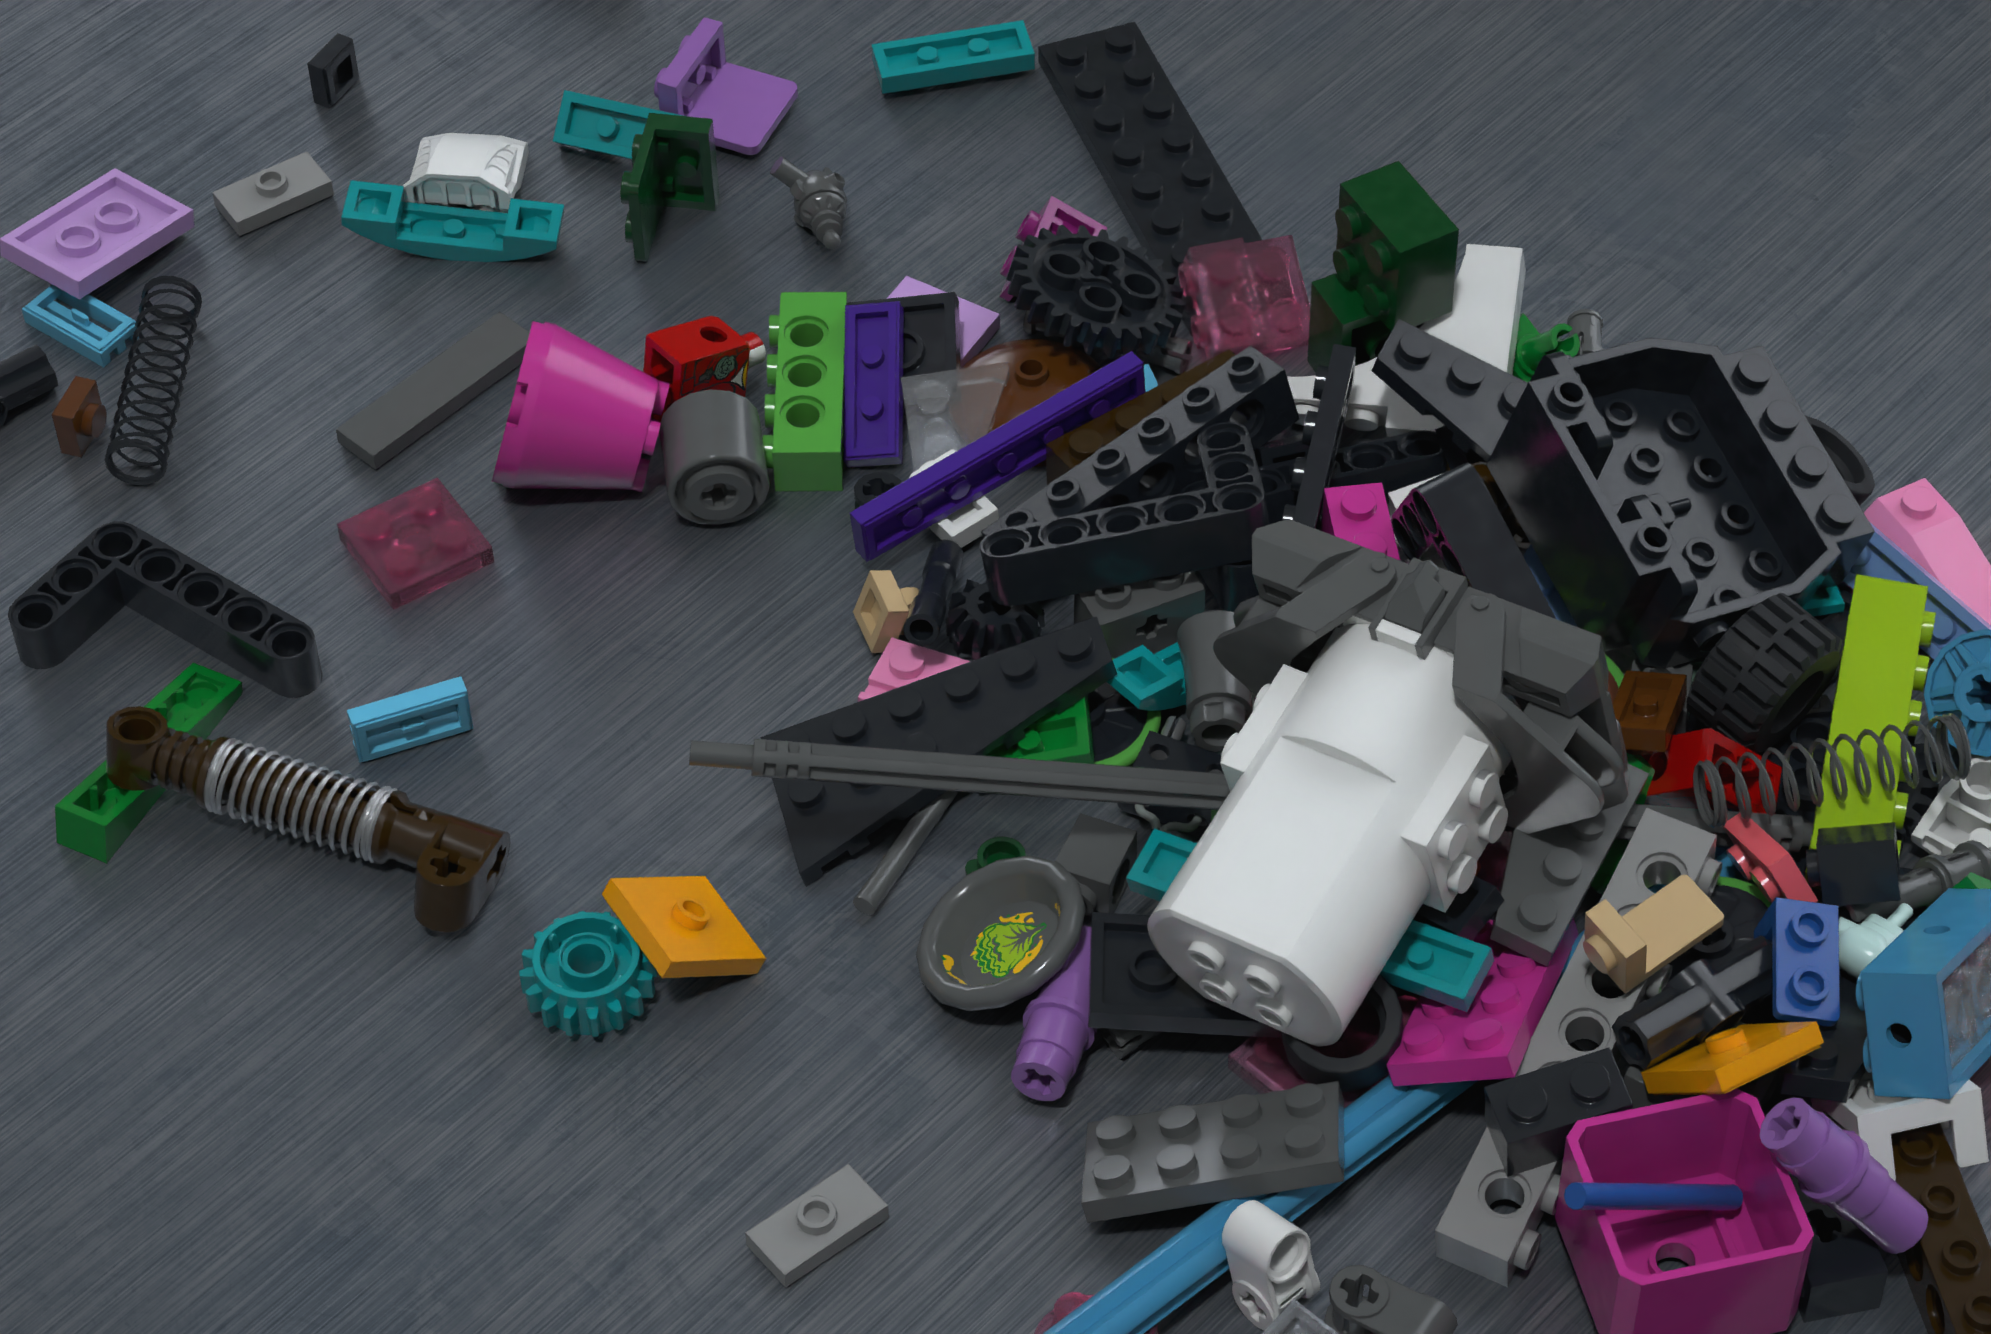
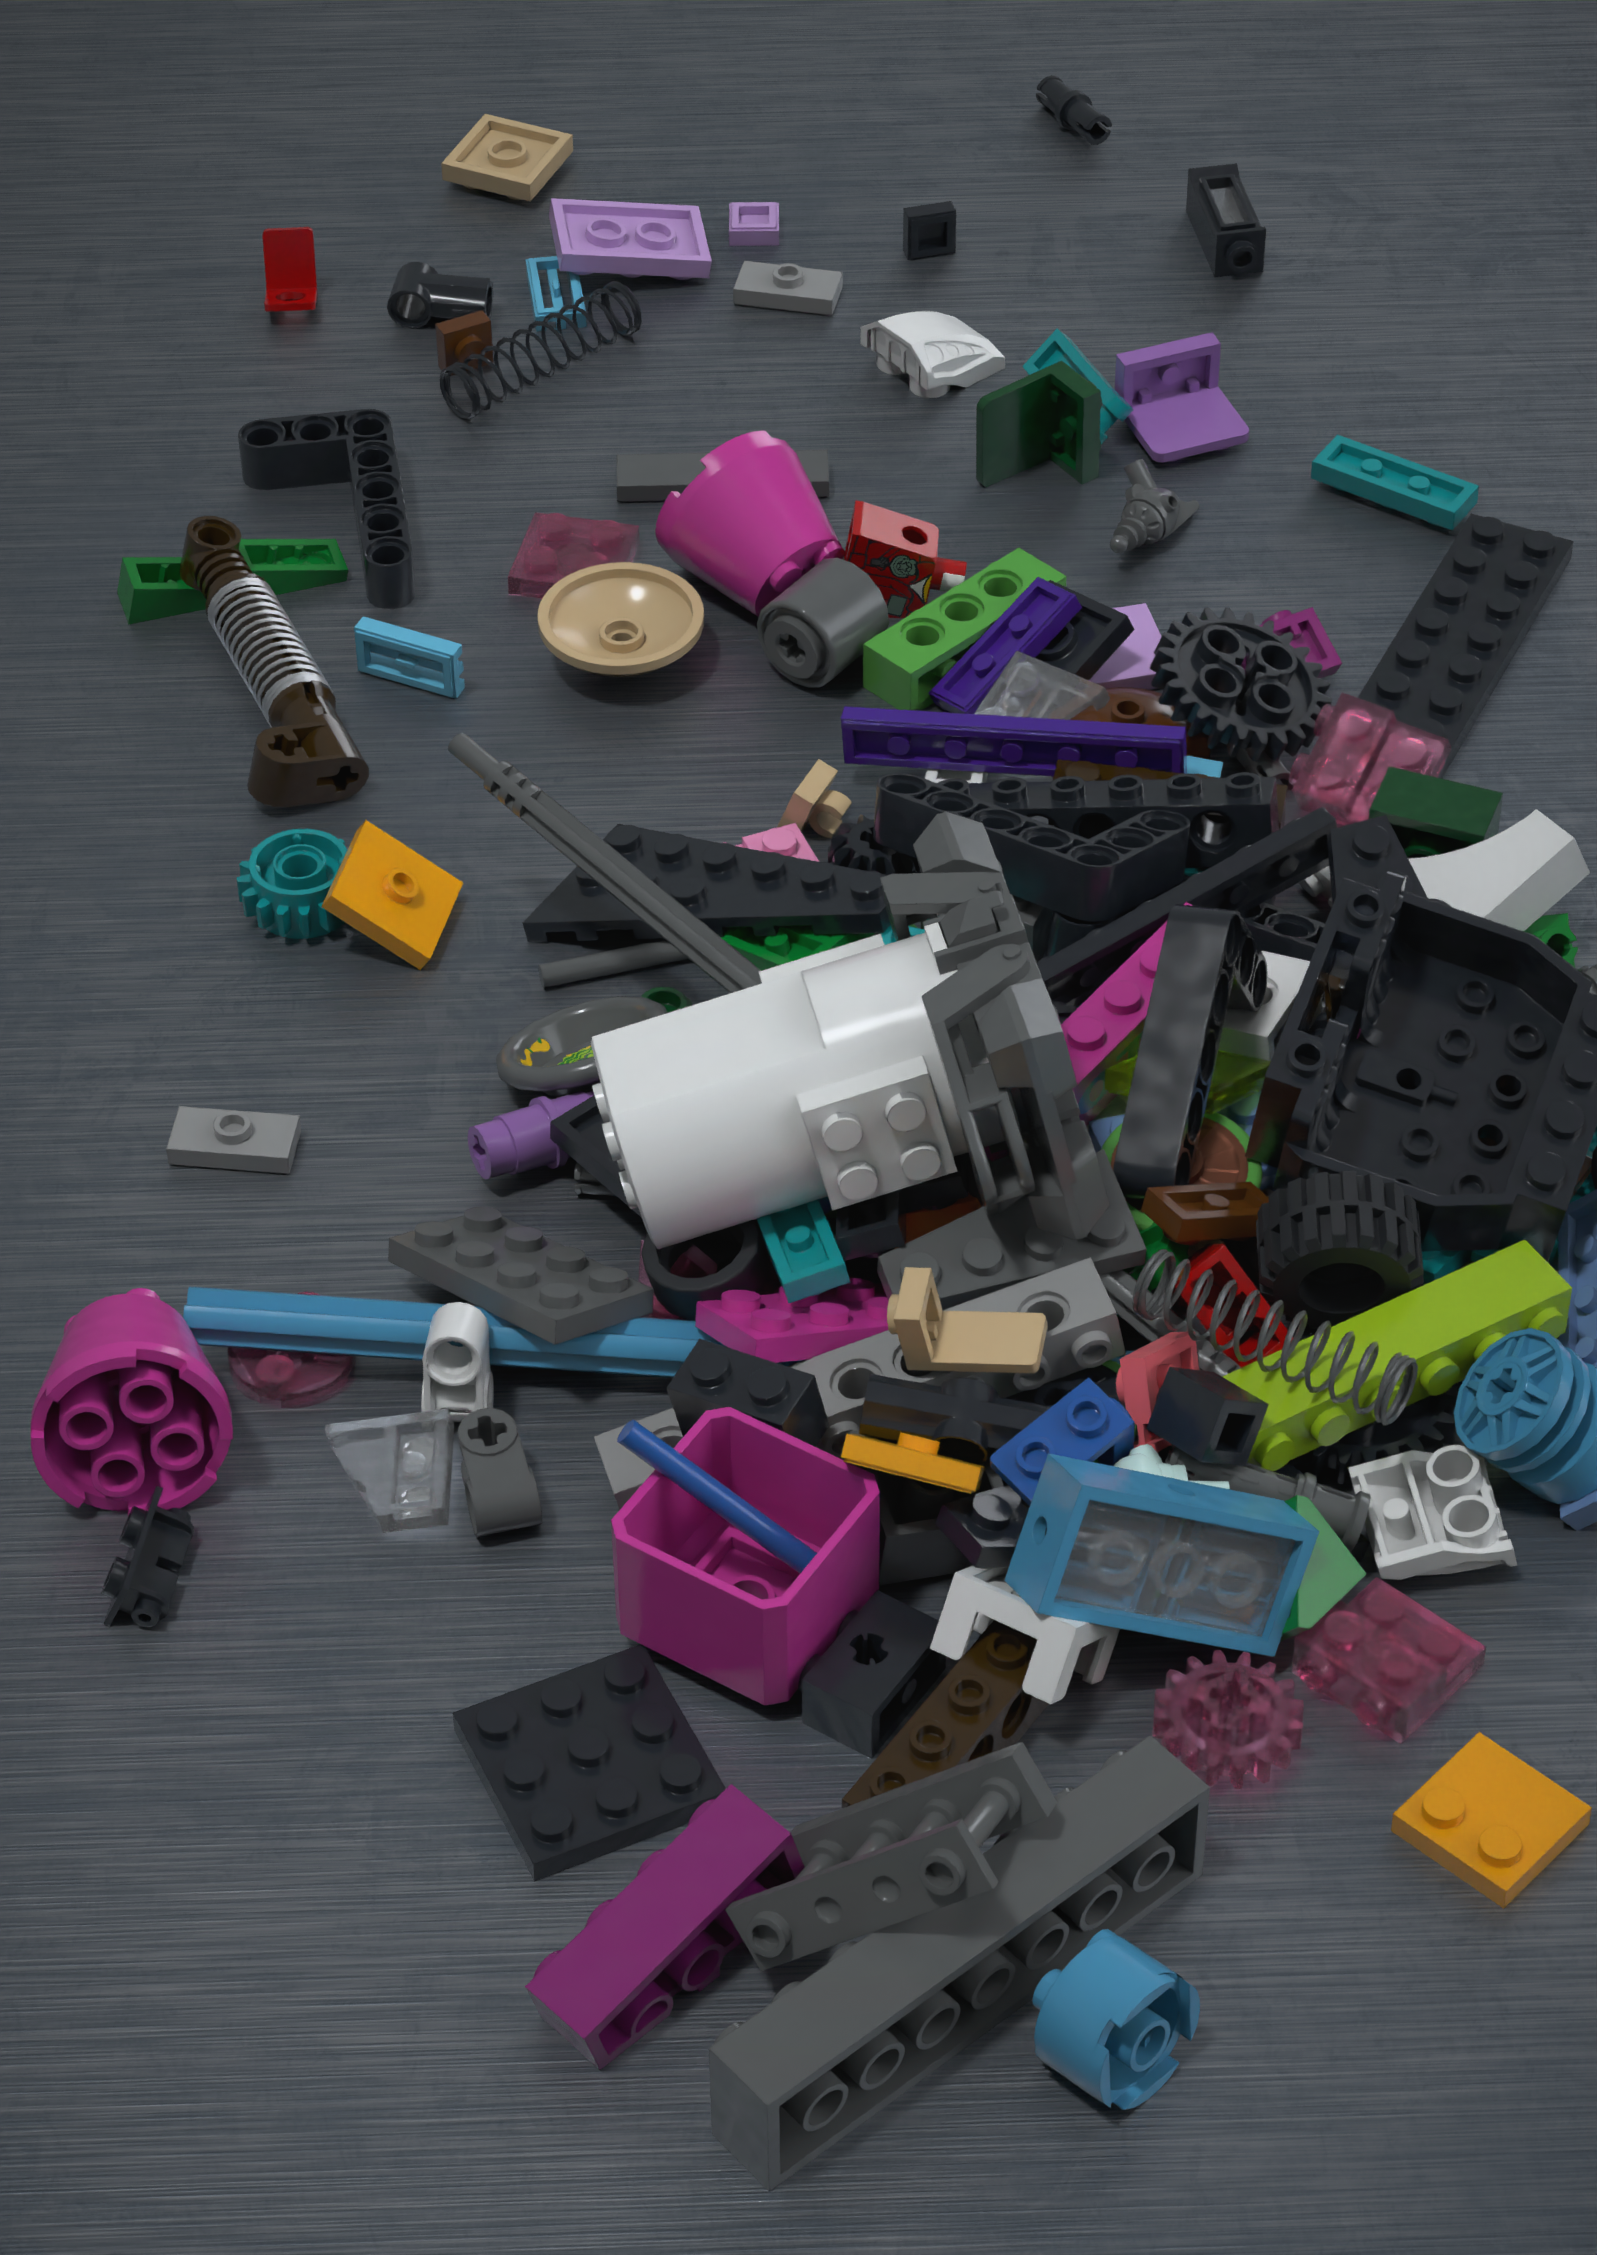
camera: 45 degrees right, 5 degrees down
teal slope [341,180,564,262] -> none
black piece [904,540,963,646] -> none
dark green brick [1333,161,1459,332] -> none
medium lavender piece [1760,1097,1928,1254] -> none
none -> tan dish [537,562,704,677]
none -> lavender tile [729,202,779,246]

